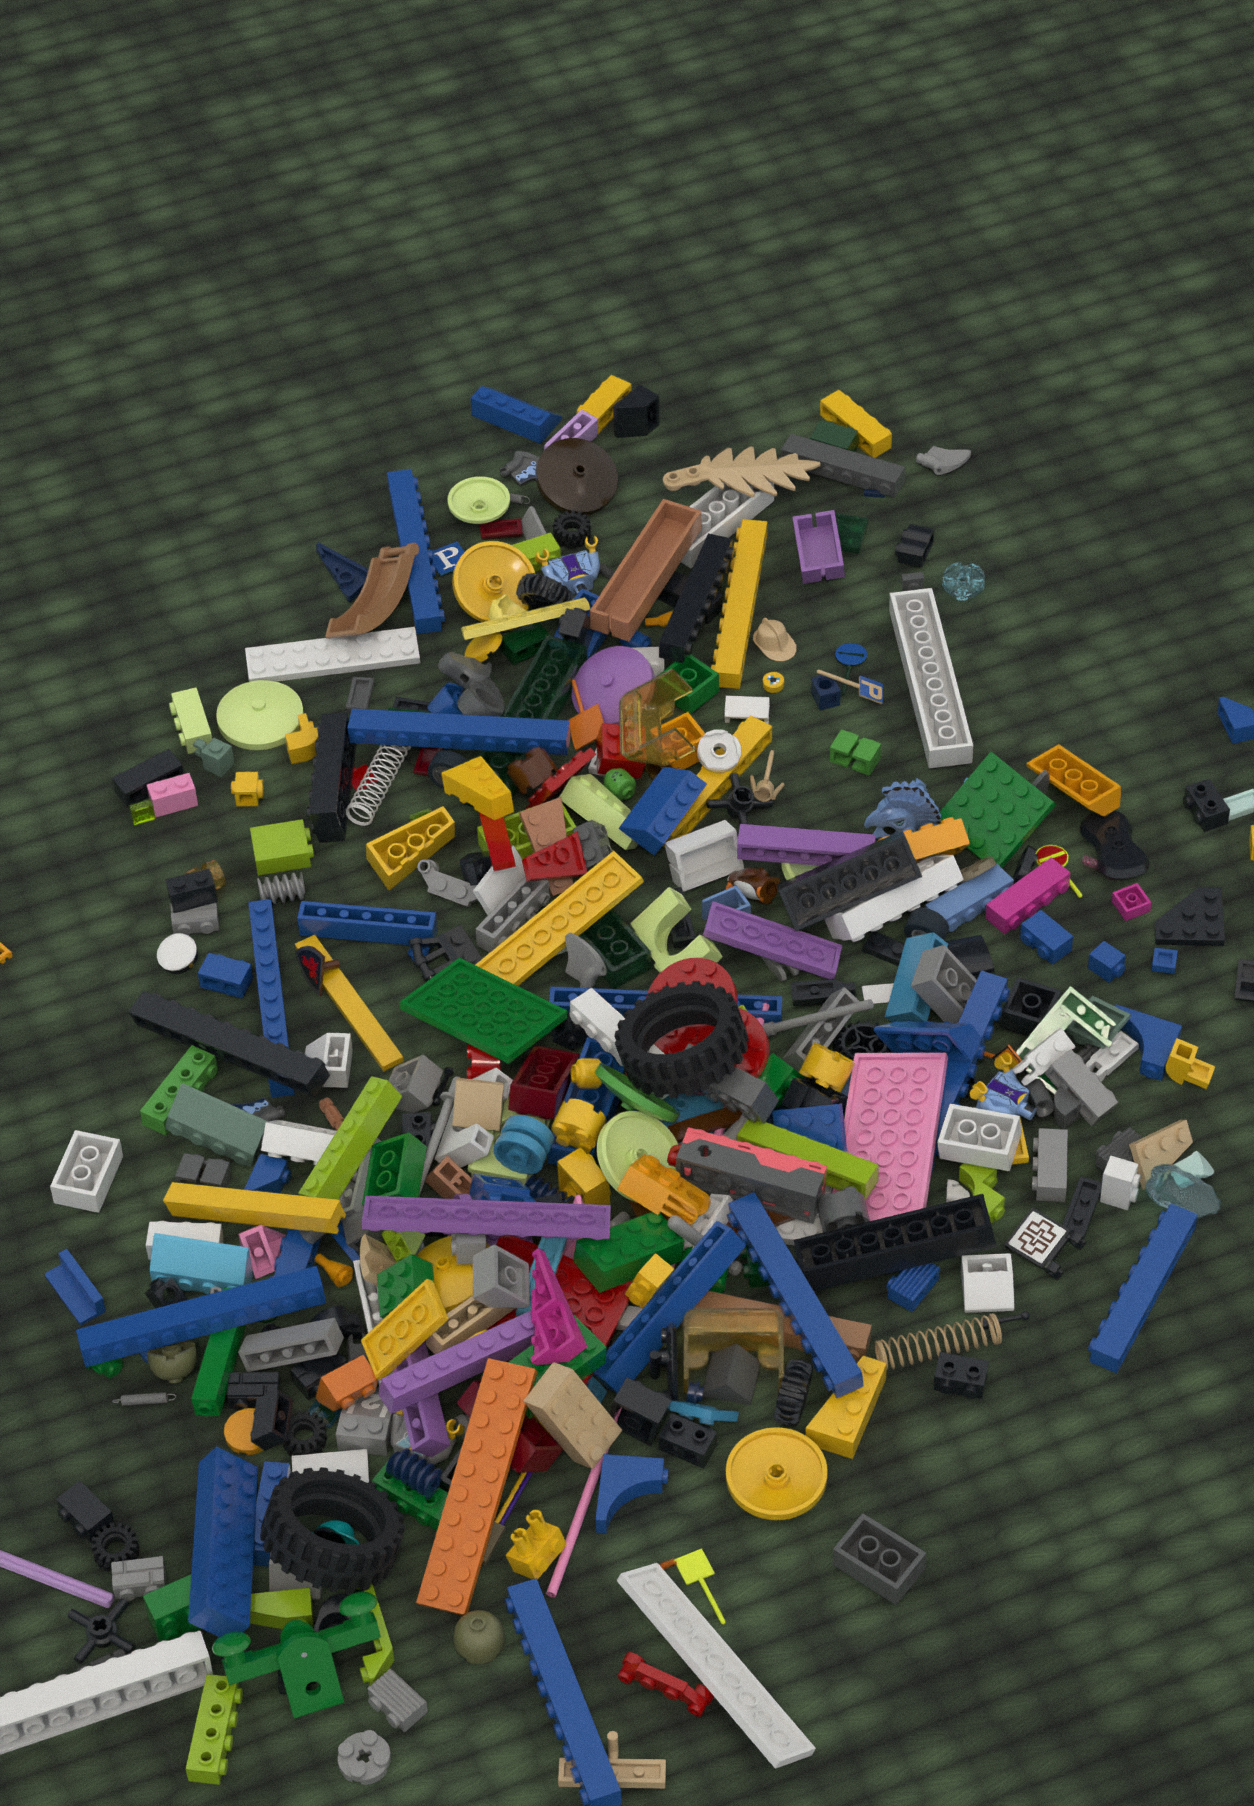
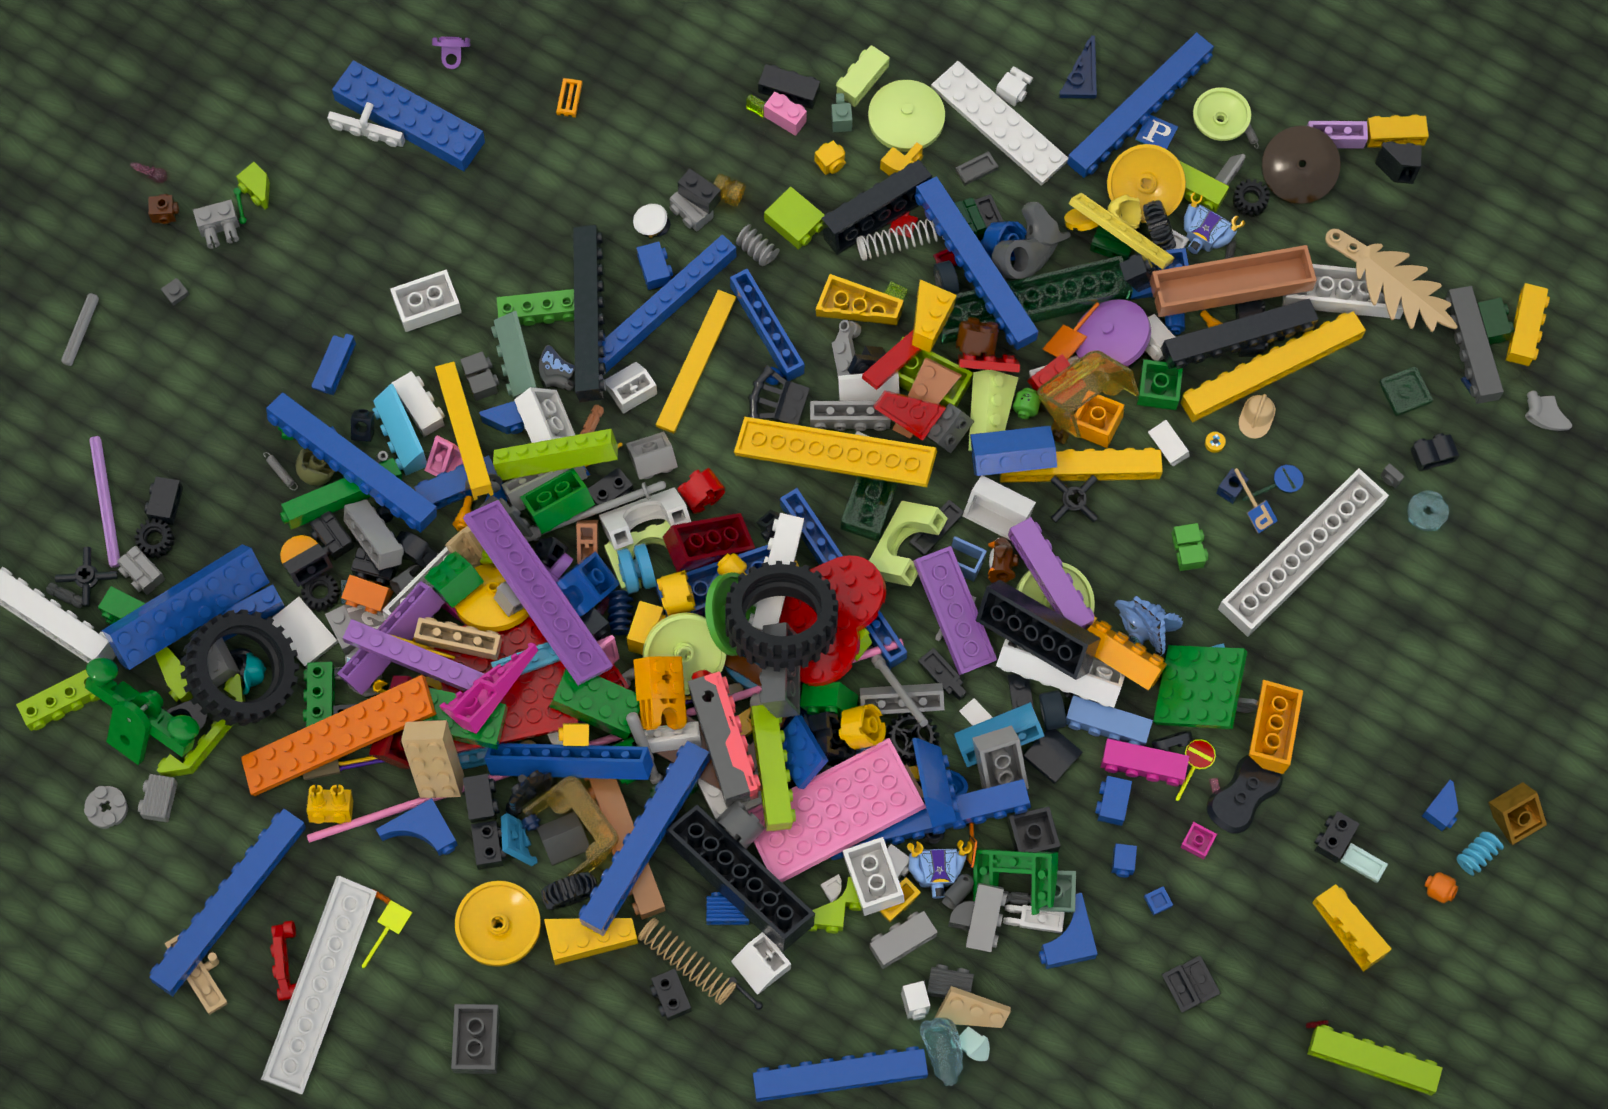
camera: 50 degrees right, 20 degrees up
shield [296,946,340,996] -> none
medium nougat windscreen [325,543,419,639] -> none
yellow tile [361,1279,449,1380] -> none
dark blue piece [386,1448,443,1499] -> none
green plate [400,958,567,1064] -> none
black hinge [432,1067,454,1106] -> none
tan tile [452,1078,504,1131] -> none
olive cylinder [453,1610,505,1664] -> none
blue slope [471,386,562,444] -> none
light grey slope [473,1244,530,1308] -> none
dark red tile [479,518,523,540] -> none
dark grey arm [499,451,539,487] -> none
light grey arm [565,933,607,988] -> none
white tile [697,730,741,773] -> none
tan plant [750,750,785,802] -> none
medium lavender piece [793,510,845,584] -> none
dark tan tile [957,856,997,884] -> none
flag [1004,1207,1086,1280] -> none
white hinge [1012,1028,1075,1086] -> none
black plate [1062,1176,1102,1240] -> none
black plate [1154,887,1225,946] -> none
yellow brick [1165,1038,1215,1089] -> none
none -> white brick [996,66,1033,107]

